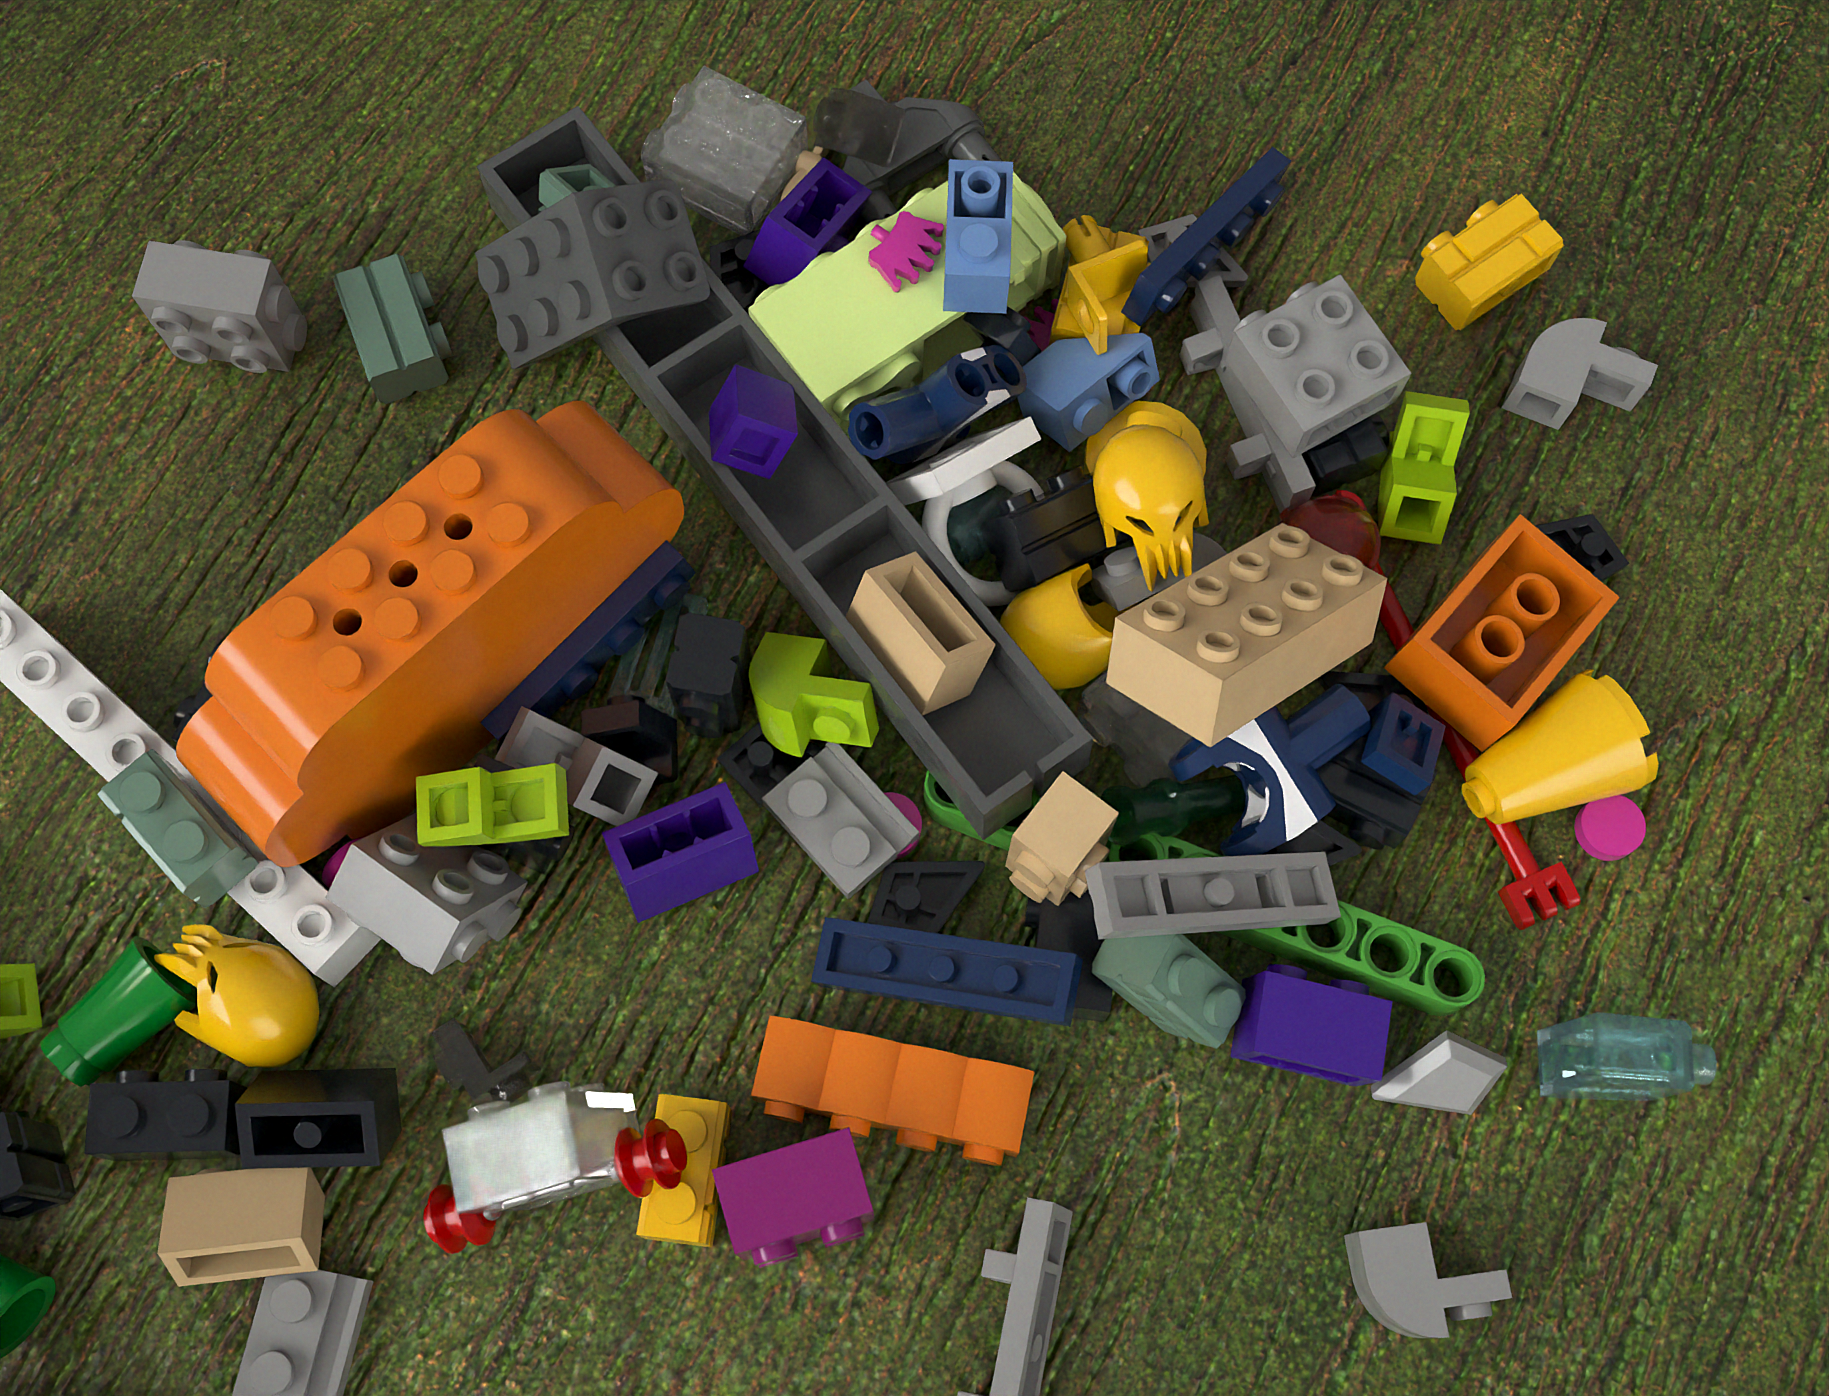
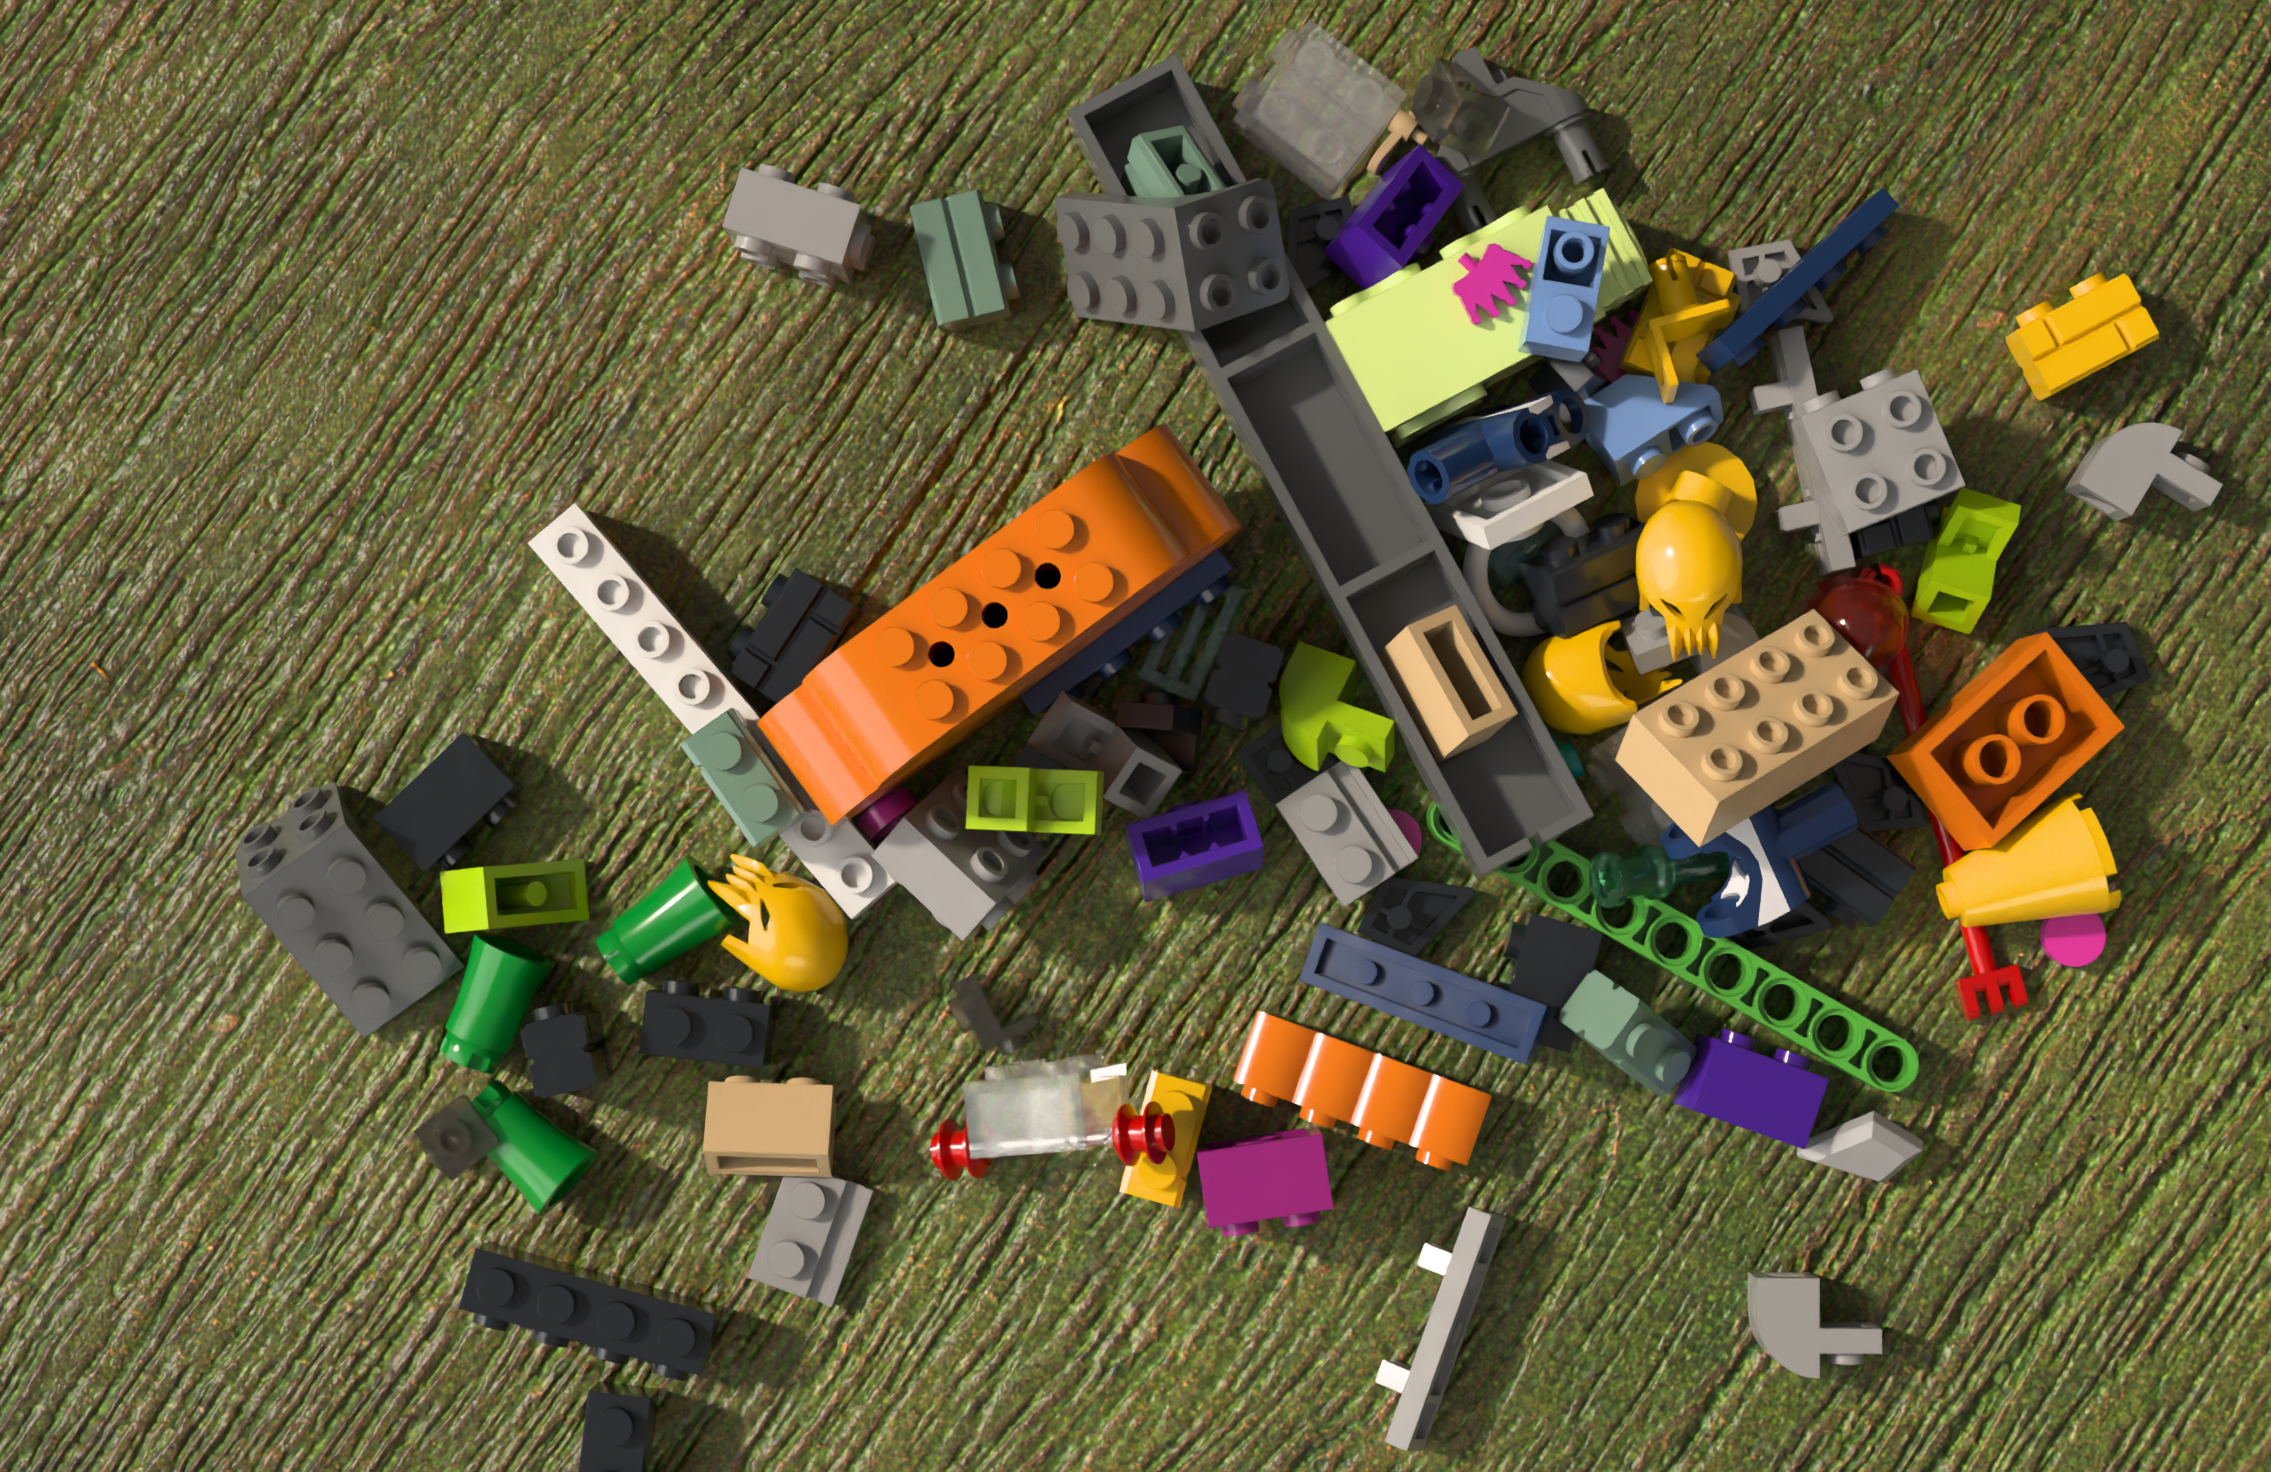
camera: 10 degrees right, 15 degrees up
black brick [235,1068,402,1169] -> none
dark purple panel [709,364,798,479] -> none
tan brick [1005,771,1119,906] -> none
light grey hinge [1085,852,1341,939] -> none
dark blue bracket [1361,692,1446,796] -> none
clear light blue torso [1537,1012,1717,1101] -> none

